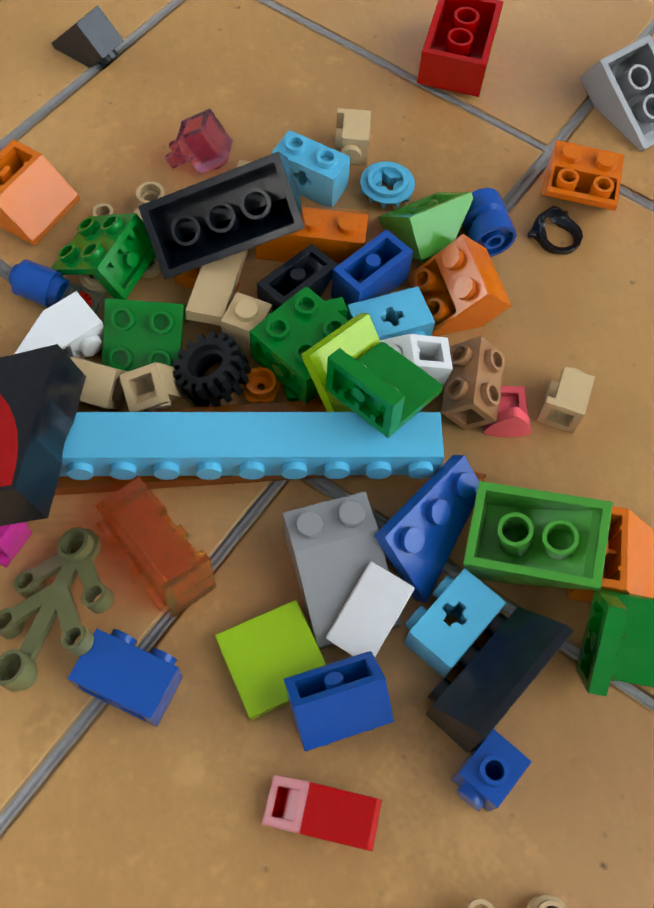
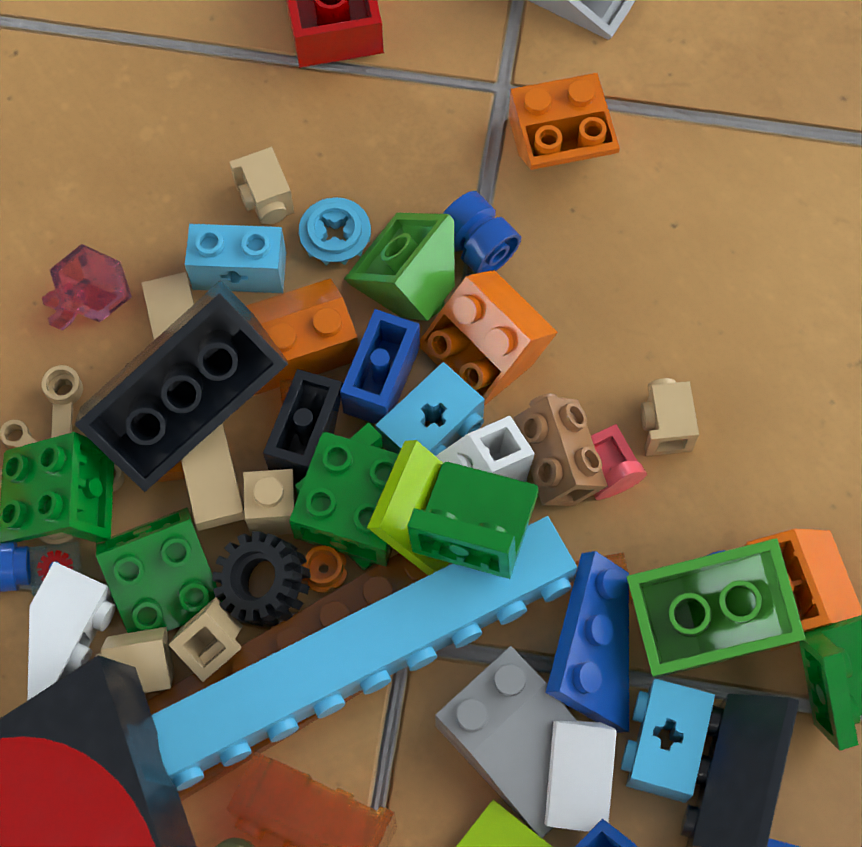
camera: 20 degrees left, 5 degrees up
black piece [527,206,583,255] -> none

